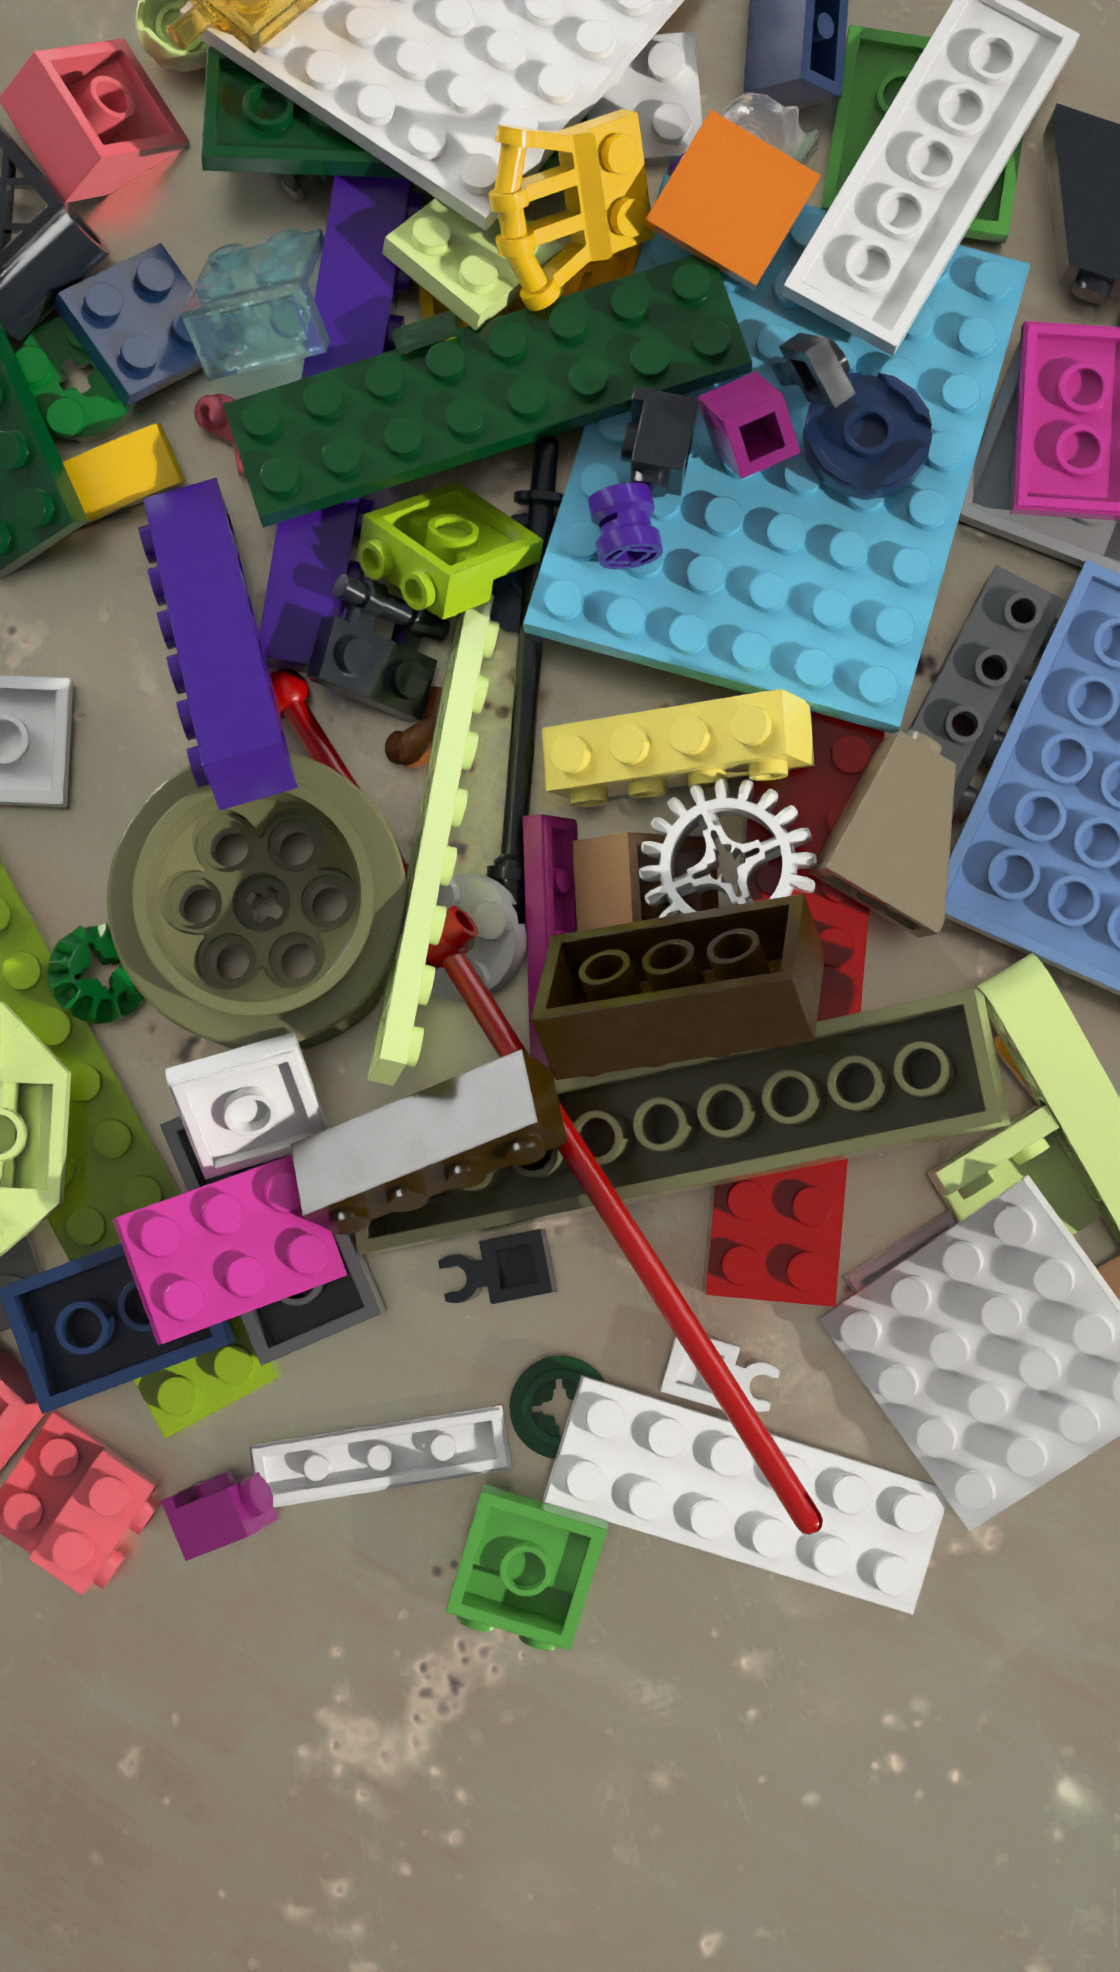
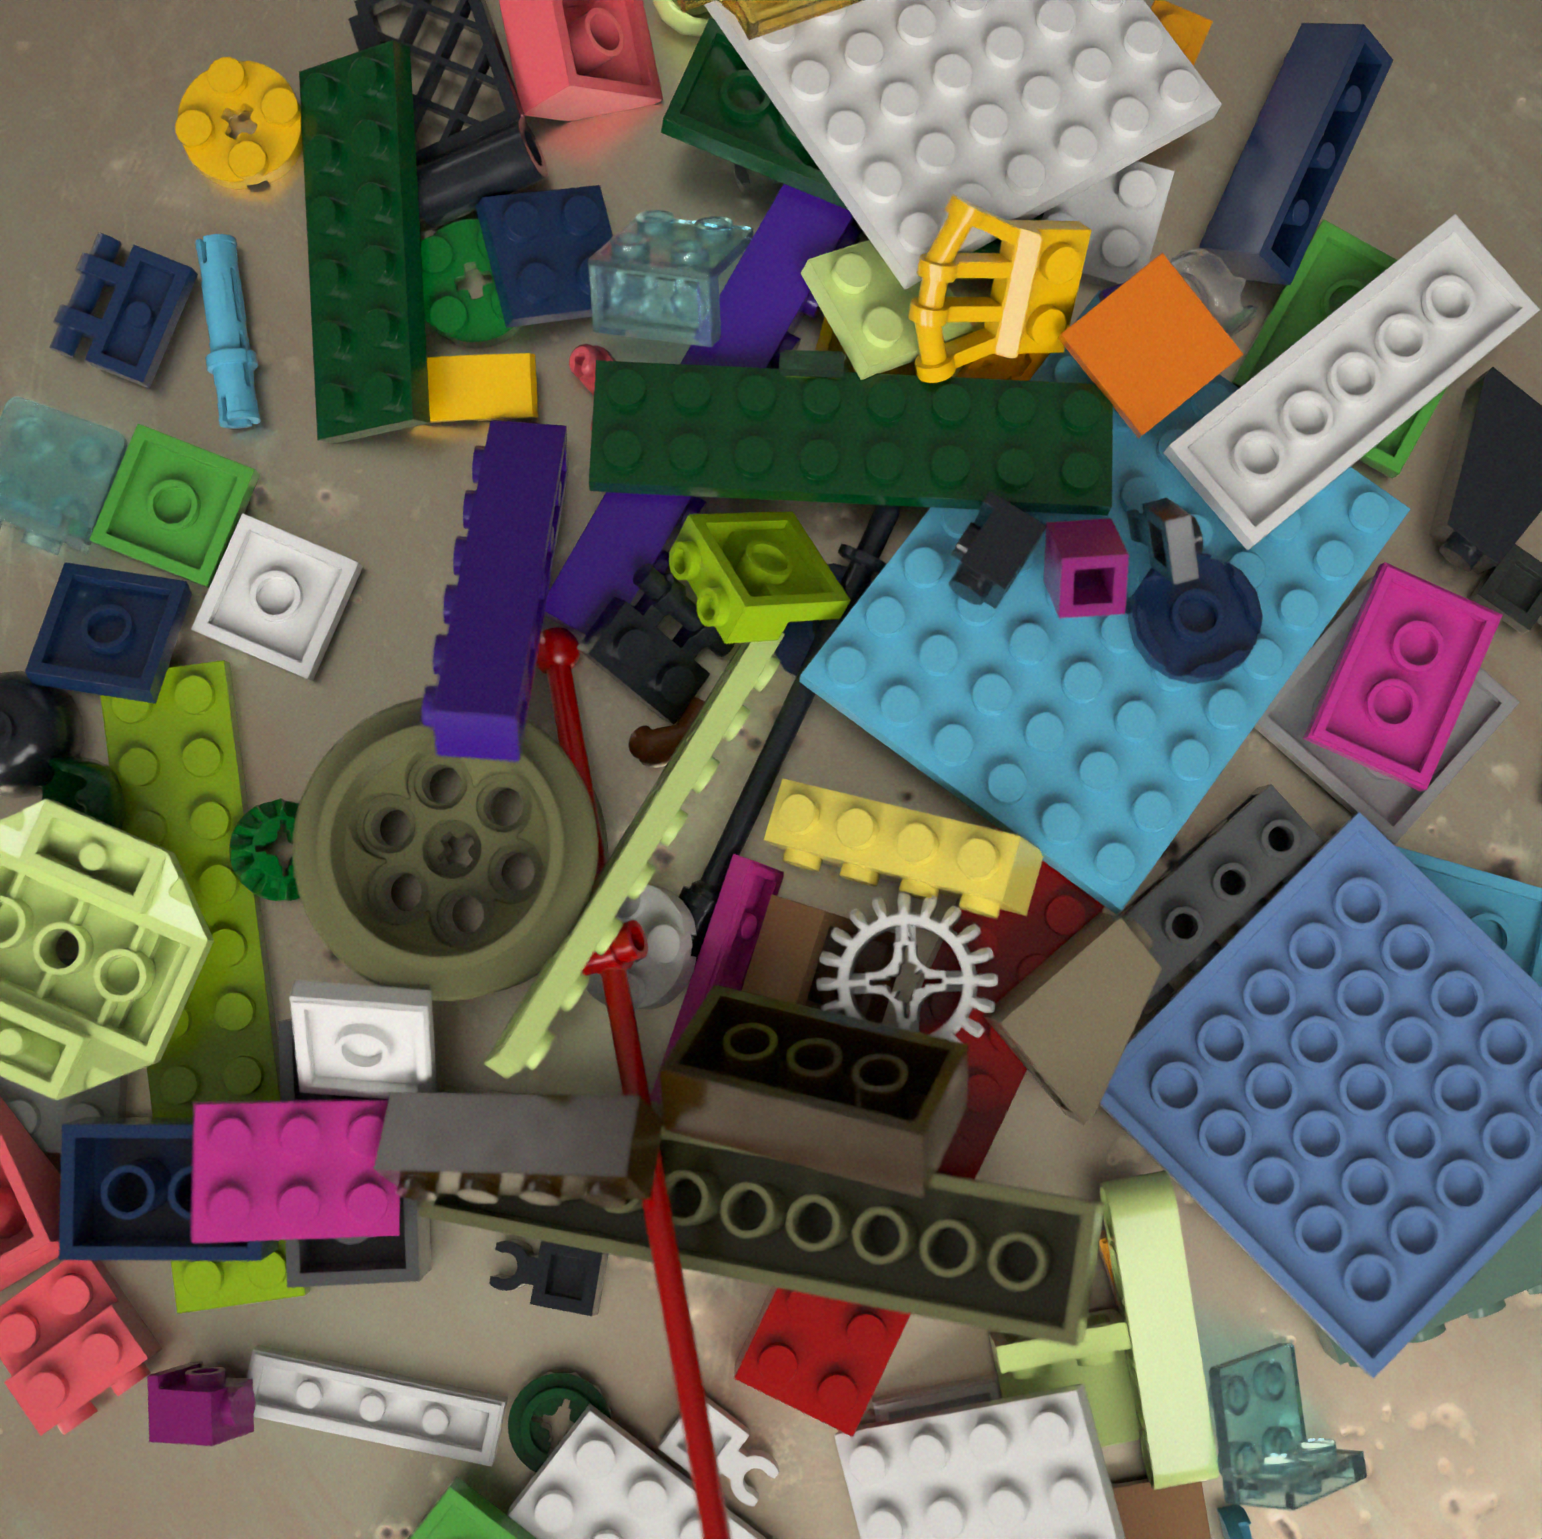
camera: 20 degrees right, 0 degrees up
dark purple wheel [588,482,663,570] -> none

